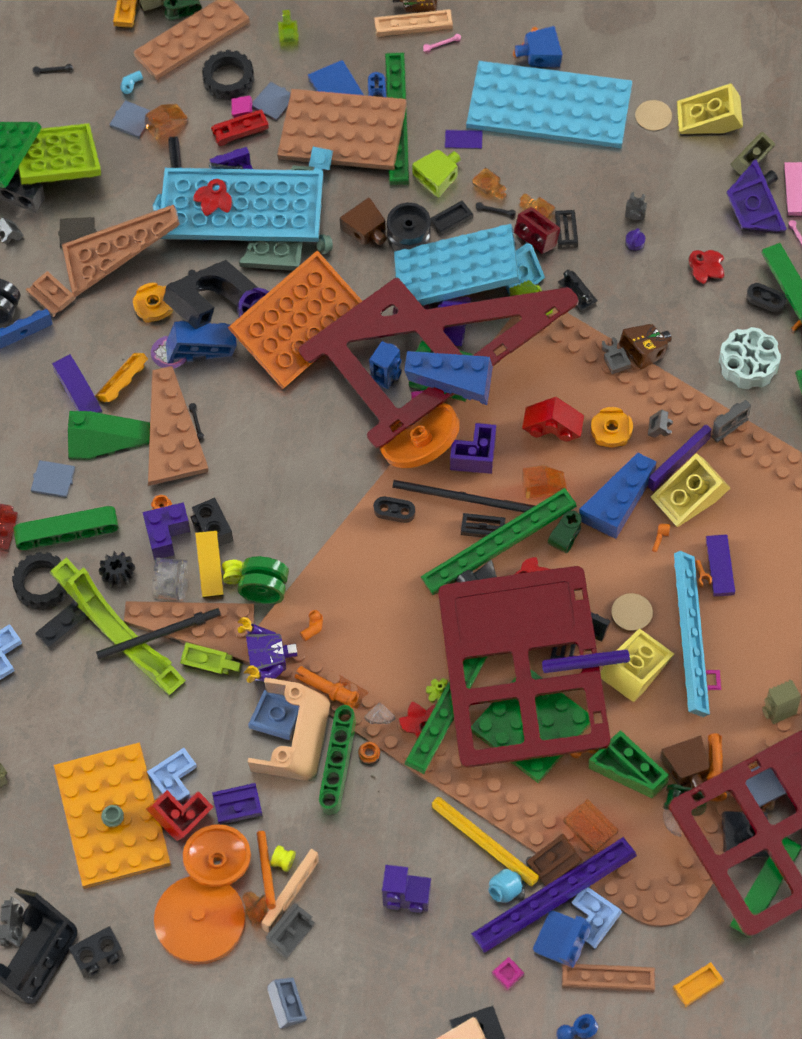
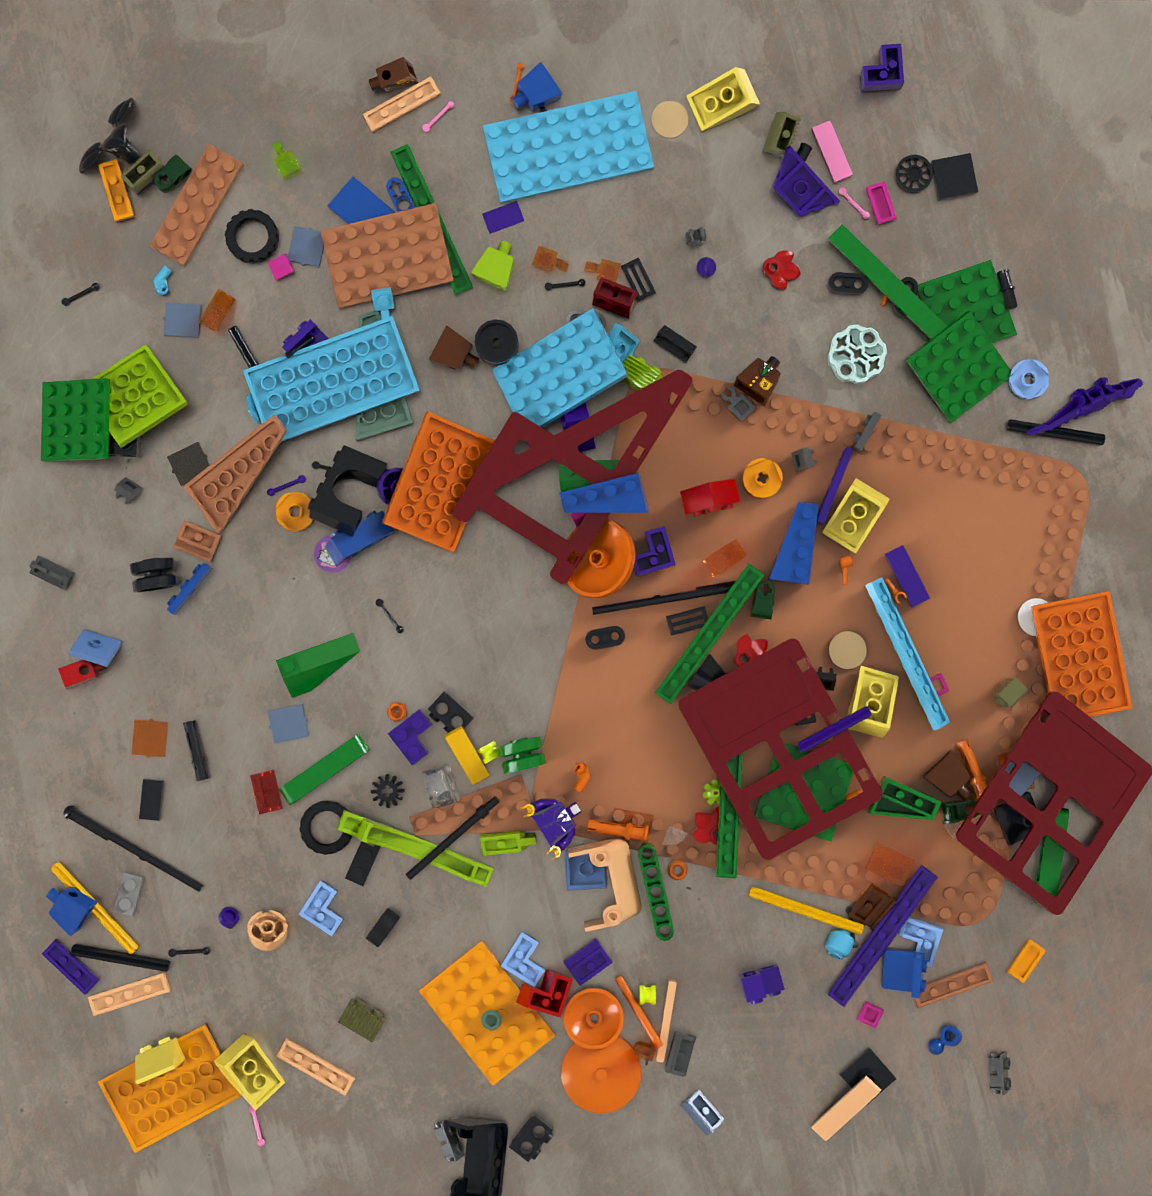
camera: 20 degrees left, 25 degrees up
dark purple slope [52,354,102,413] -> none
light orange plate [95,353,148,402] -> none
nougat wing [148,366,208,486] -> none
red plate [193,179,232,216] -> none
red plate [211,109,269,146] -> none
sand green plate [316,234,333,254] -> none
blue brick [369,341,402,389] -> none
black tile [431,200,473,236] -> none
none -> dark purple hinge [267,475,306,496]
none -> black tyre [366,908,400,947]

